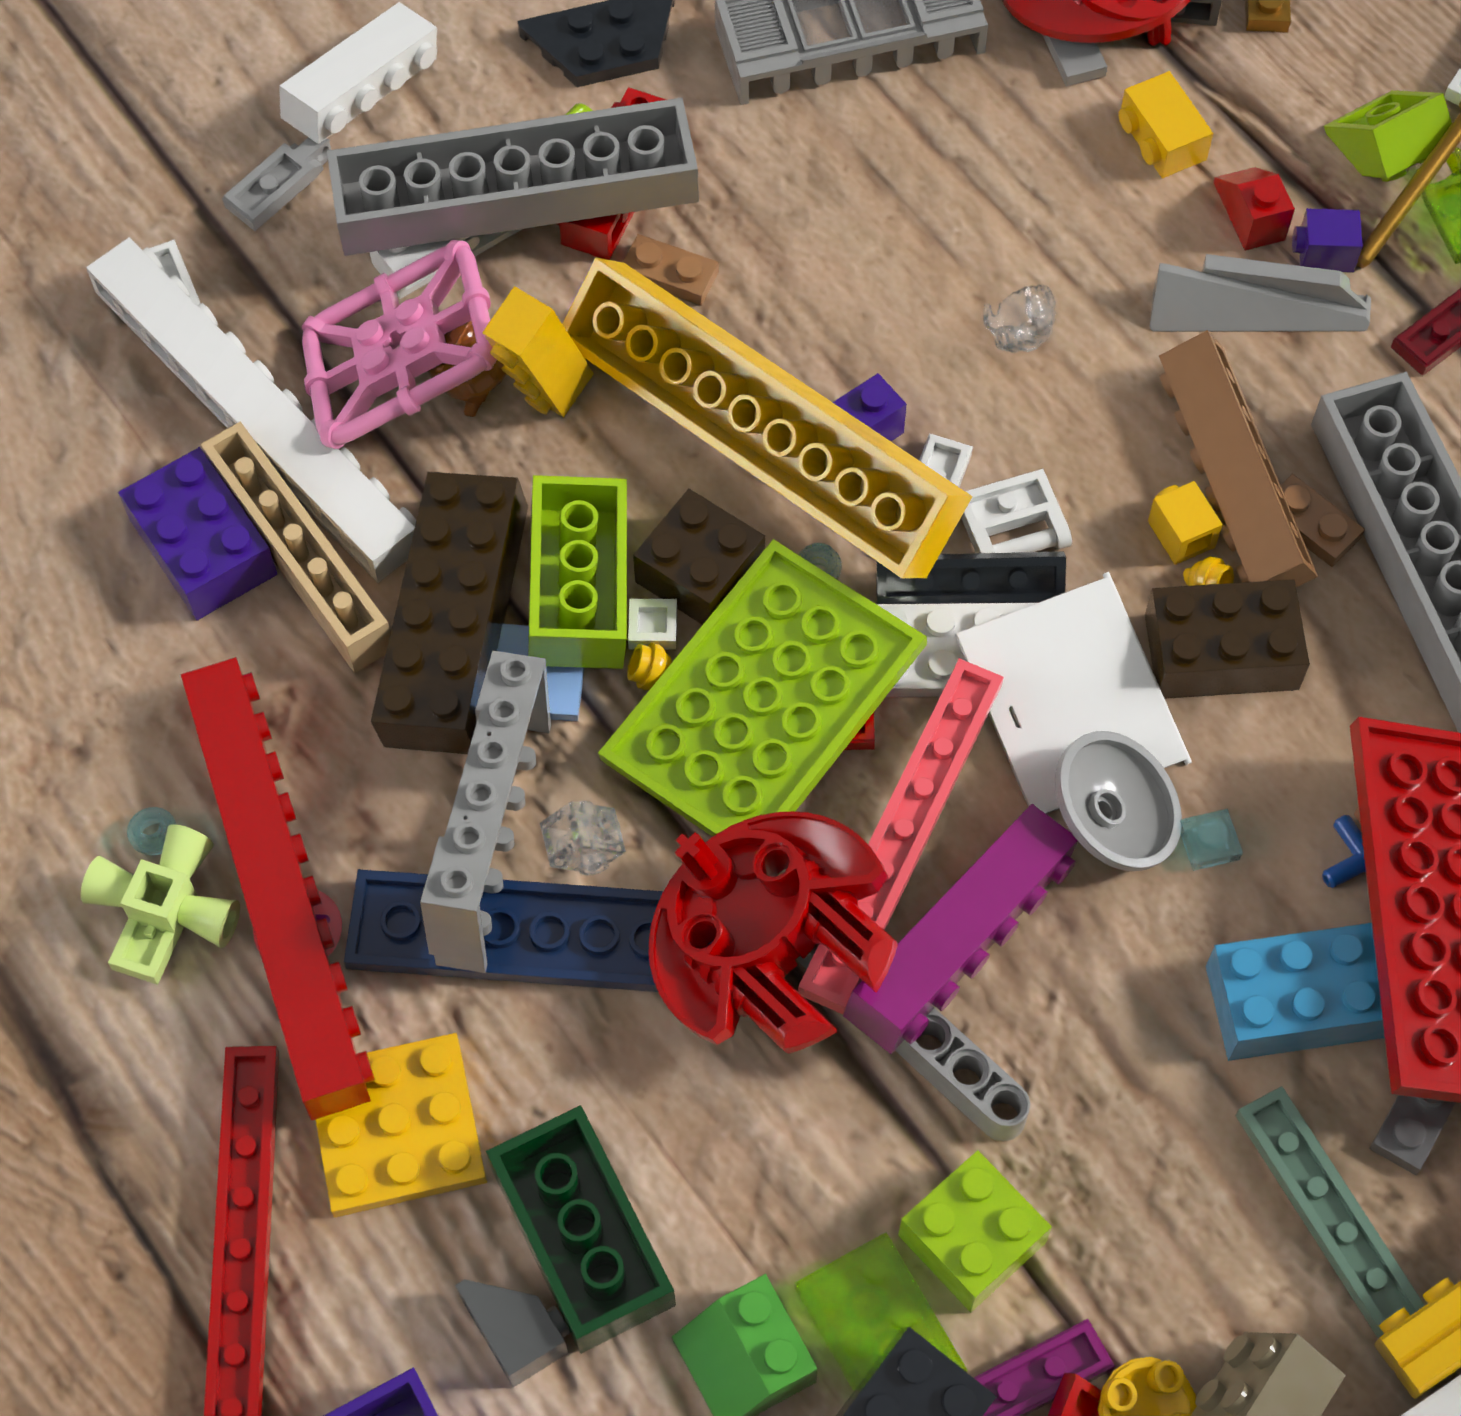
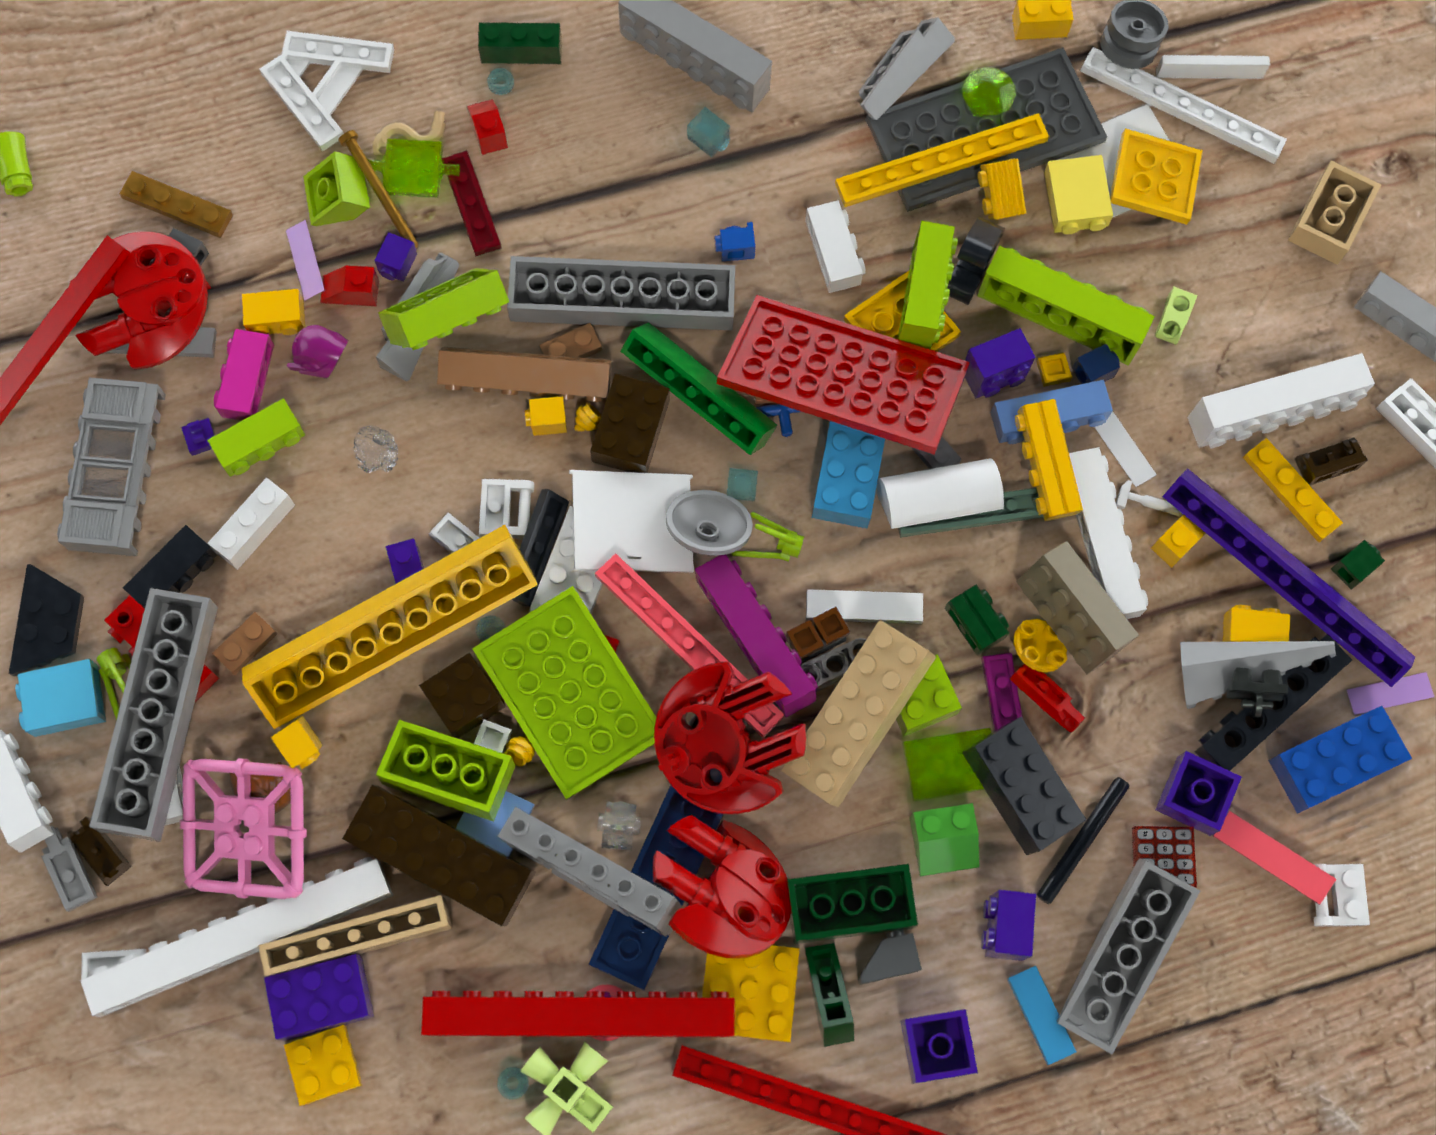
camera: 75 degrees left, 10 degrees up
none -> medium azure brick [15,659,106,737]
none -> dark brown hinge [67,816,132,887]
none -> black brick [123,525,217,608]
none -> dark purple tile [181,418,216,456]
none -> lime brick [207,398,305,477]
none -> white brick [208,478,295,570]
none -> dark pink brick [214,329,274,421]
none -> yellow plate [283,1025,362,1106]
none -> lavender sticker [286,220,324,300]
none -> magenta helmet [287,325,349,379]
none -> lime brick [378,268,509,350]
none -> green brick [620,322,778,455]
none -> red piece [653,815,791,959]
none -> lime plant [731,512,804,562]
none -> tan brick [781,620,936,807]
none -> reddish brown hips [786,607,850,663]
none -> dark green slope [805,943,854,1047]
none -> white tile [806,590,923,624]
none -> white brick [877,458,1004,529]
none -> dark green brick [945,584,1009,656]

